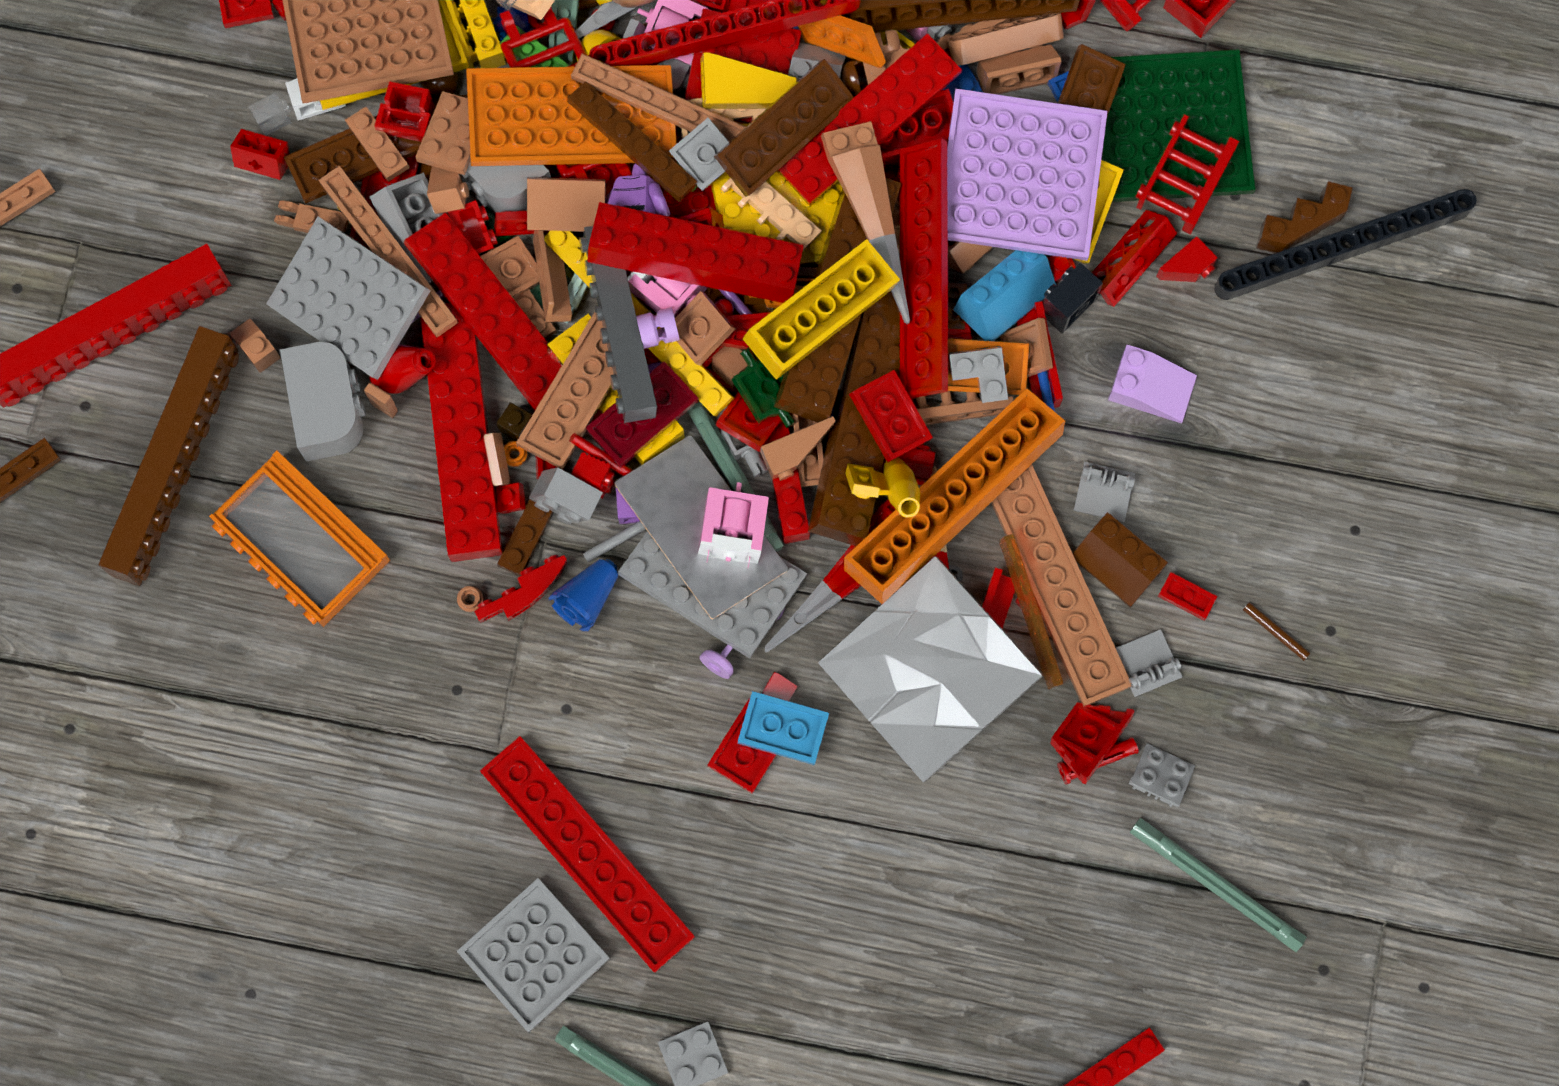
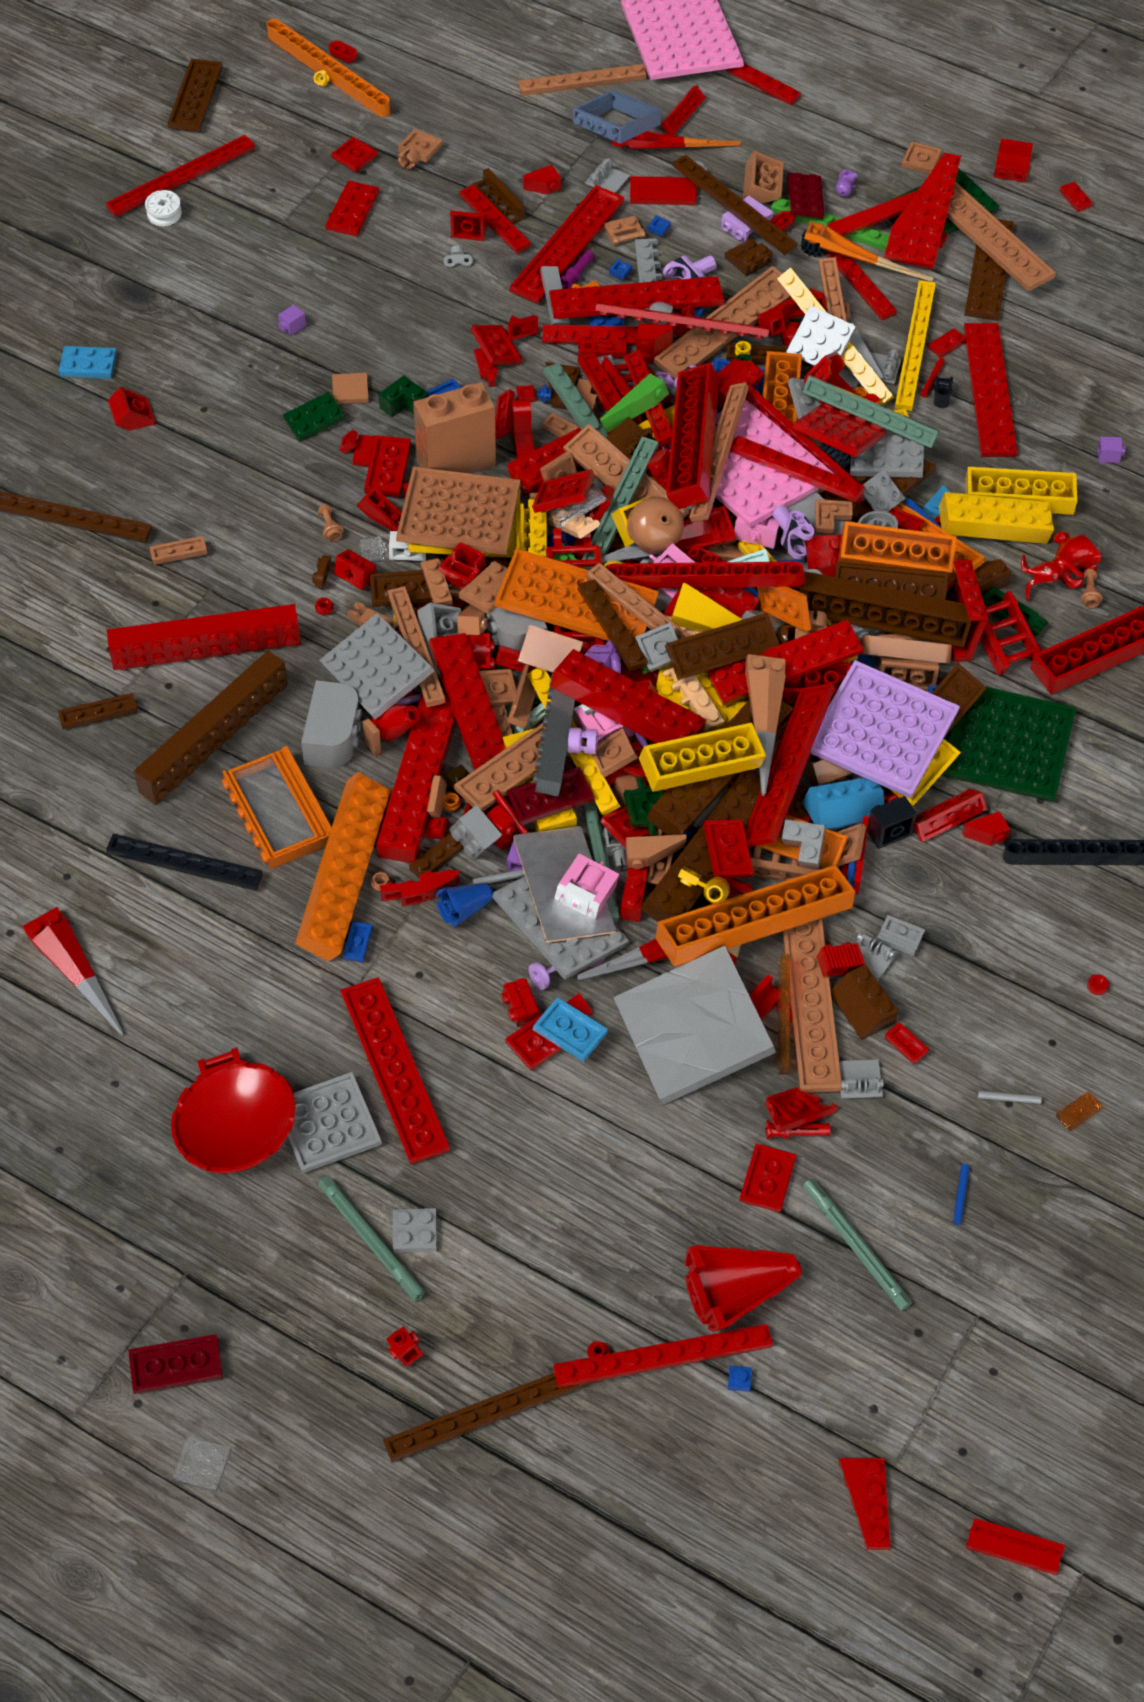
camera: 20 degrees right, 20 degrees down
nougat slope [229,319,280,373] -> none
lavender slope [1108,345,1197,424] -> none
light grey hinge [1129,743,1195,807] -> none
red fence [1136,114,1239,235] -> none
reddish brown bar [1243,602,1310,661] -> none
reddish brown brick [1256,181,1353,253] -> none
none -> red plate [22,907,123,1036]
none -> black plate [106,833,263,891]
none -> red dish [171,1047,296,1173]
none -> orange brick [295,772,391,962]
none -> reddish brown plate [312,555,332,589]
none -> red plate [315,597,334,615]
none -> nougat piece [318,504,344,542]
none -> blue plate [343,921,373,962]
none -> red slope [356,486,402,531]
none -> red brick [501,978,540,1028]
none -> red cone [685,1245,802,1331]
none -> red tile [739,1143,797,1213]
none -> red brick [817,942,866,977]
none -> light grey plate [877,915,925,956]
none -> blue bar [953,1164,970,1225]
none -> light grey bar [977,1090,1041,1104]
none -> clear orange plate [1056,1091,1102,1132]
none -> red tile [1087,974,1109,995]

